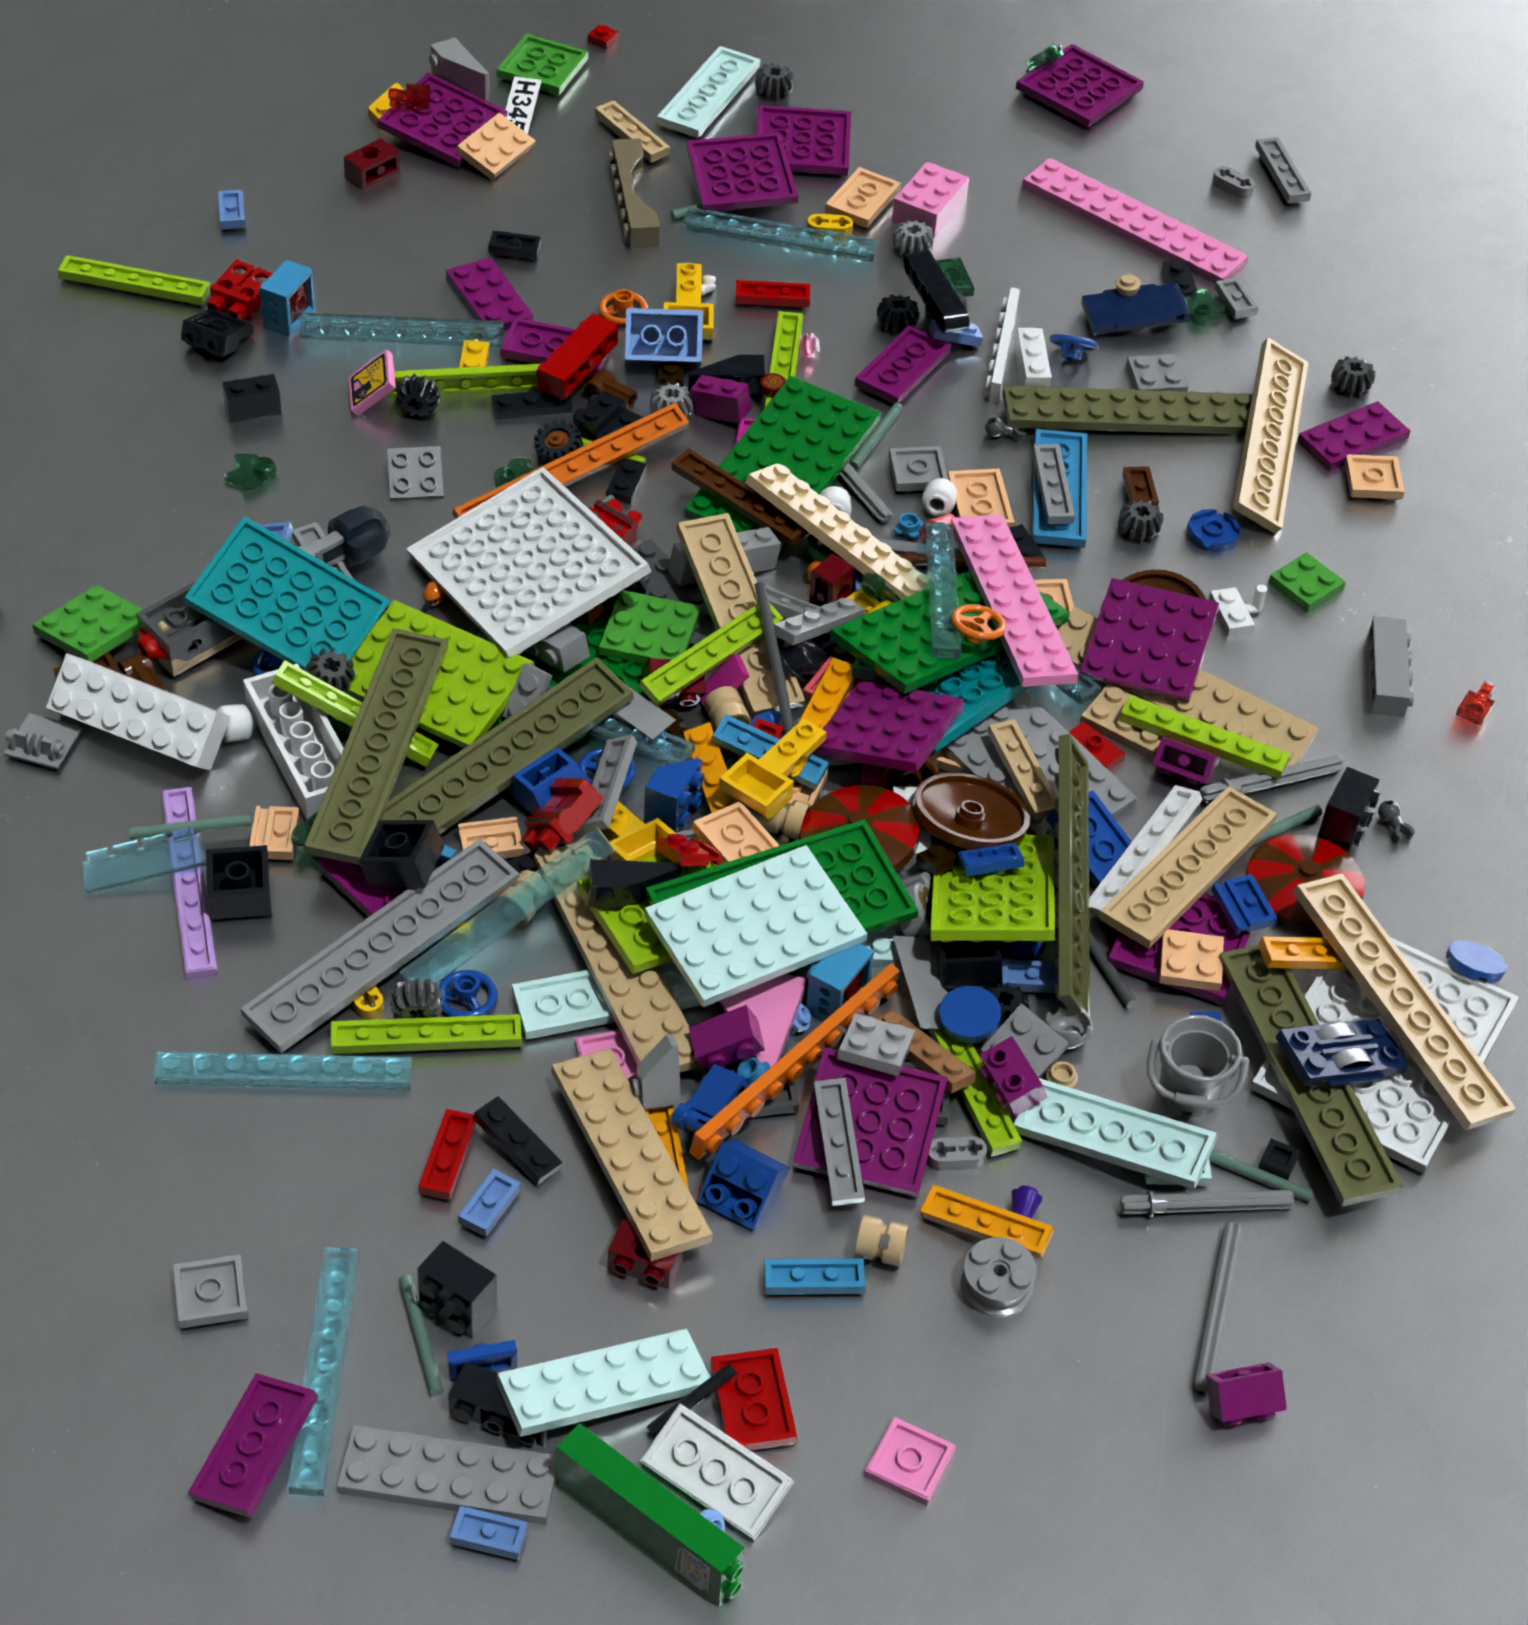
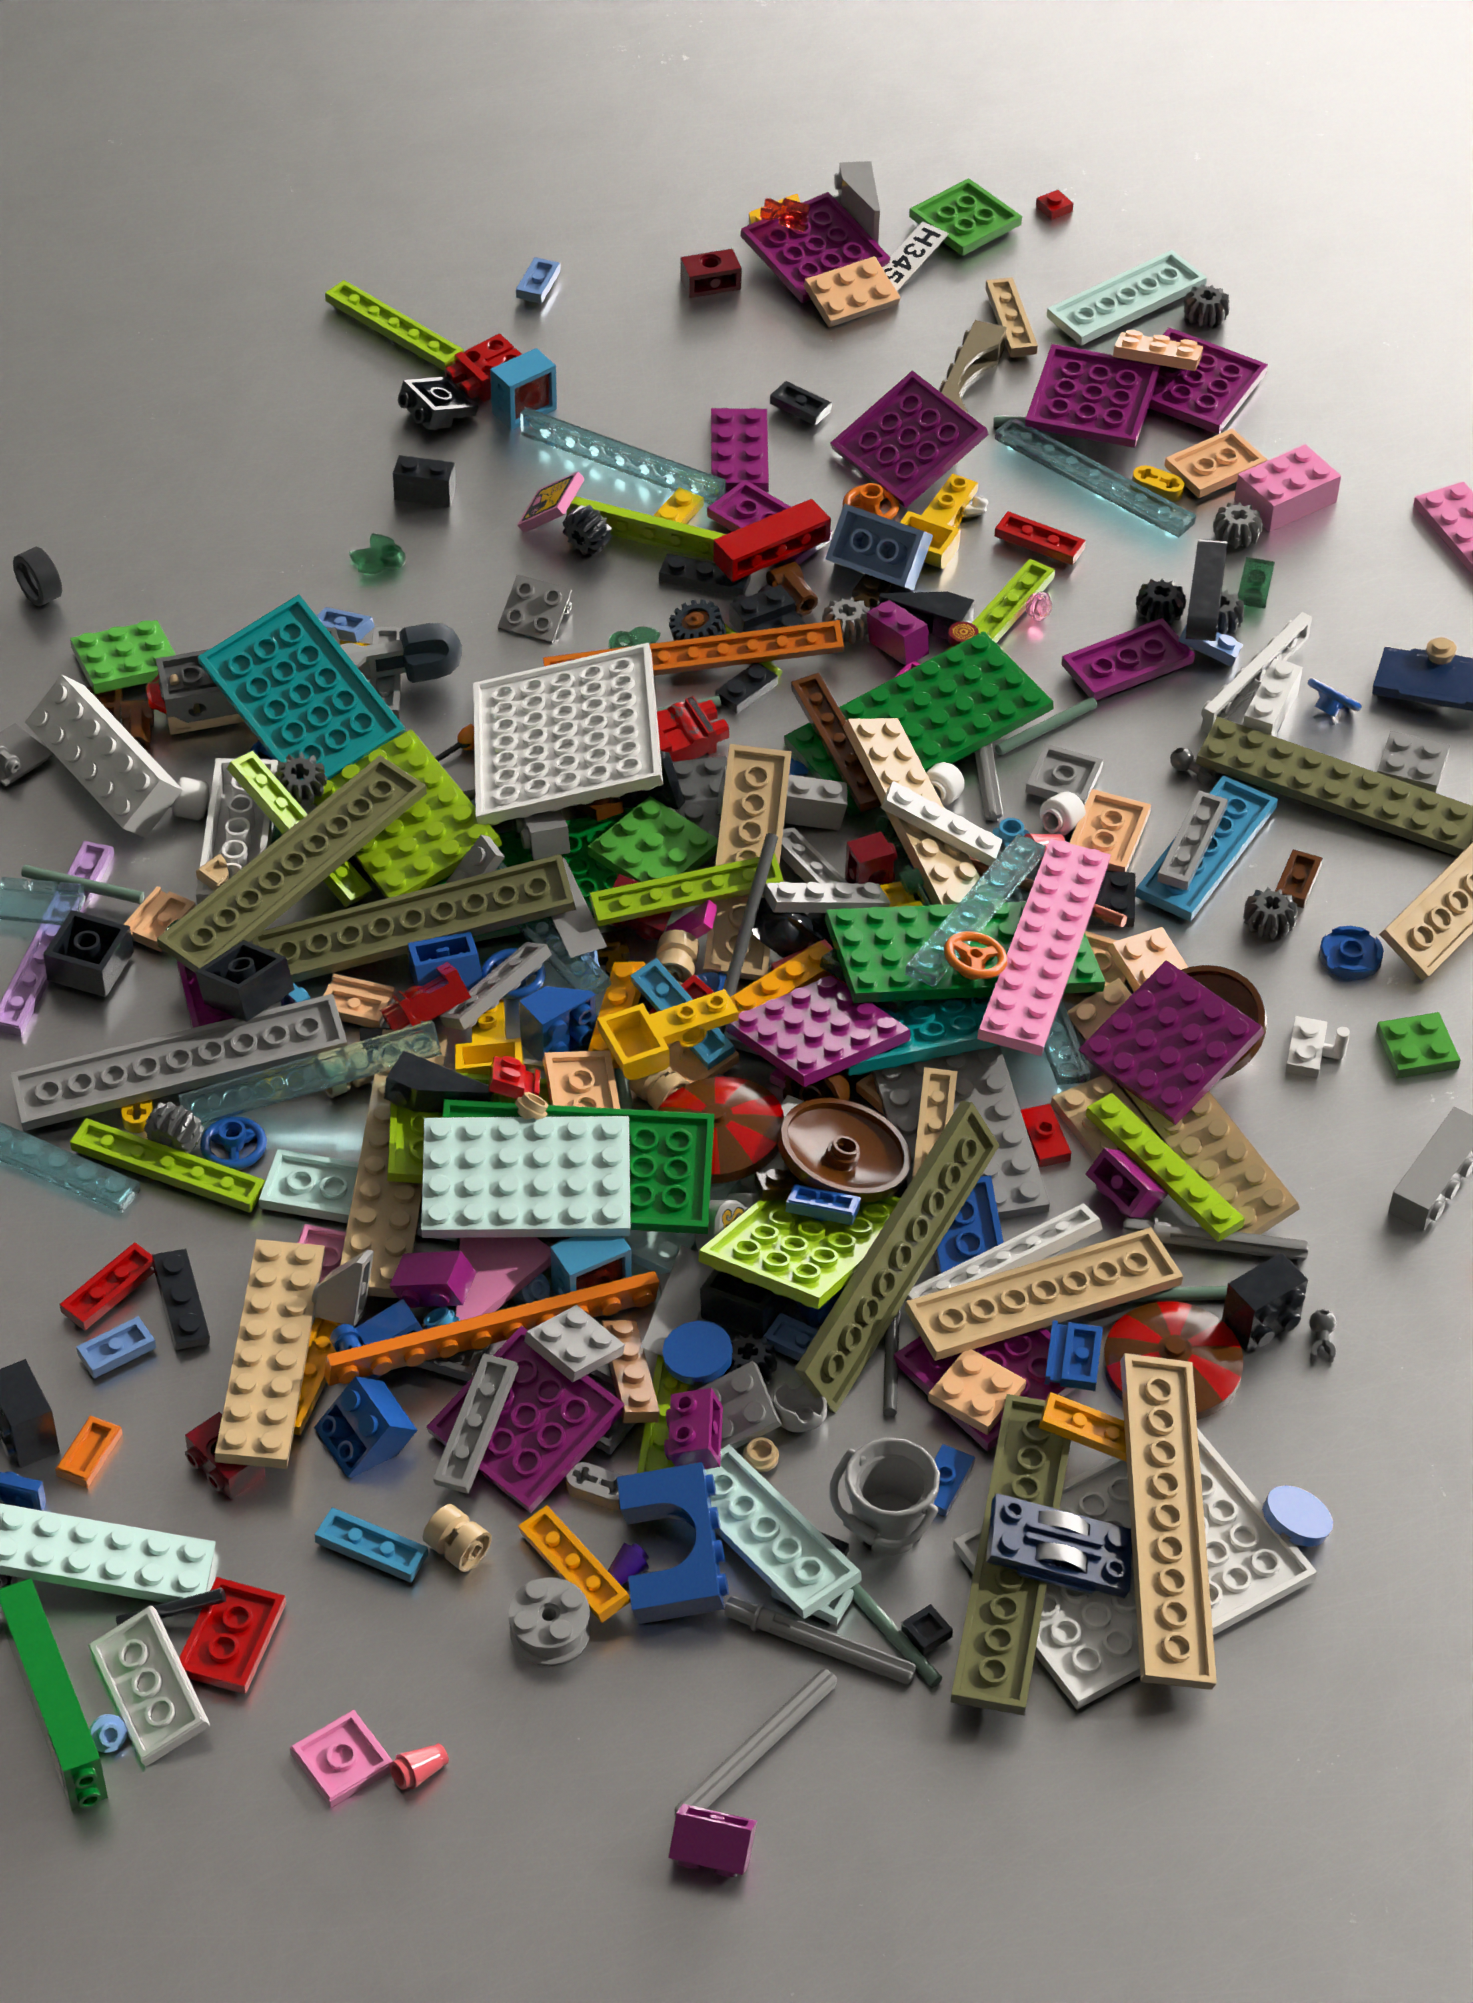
camera: 30 degrees right, 0 degrees up
none -> orange tile [55,1415,122,1488]
none -> tan tile [196,854,229,891]
none -> coral cone [390,1743,449,1790]
none -> tan plate [515,1092,548,1120]
none -> blue arch [617,1462,729,1624]
none -> magenta plate [830,370,989,508]
none -> white plate [881,781,1002,867]
none -> light nougat plate [1108,927,1188,992]
none -> light nougat plate [1113,330,1203,371]

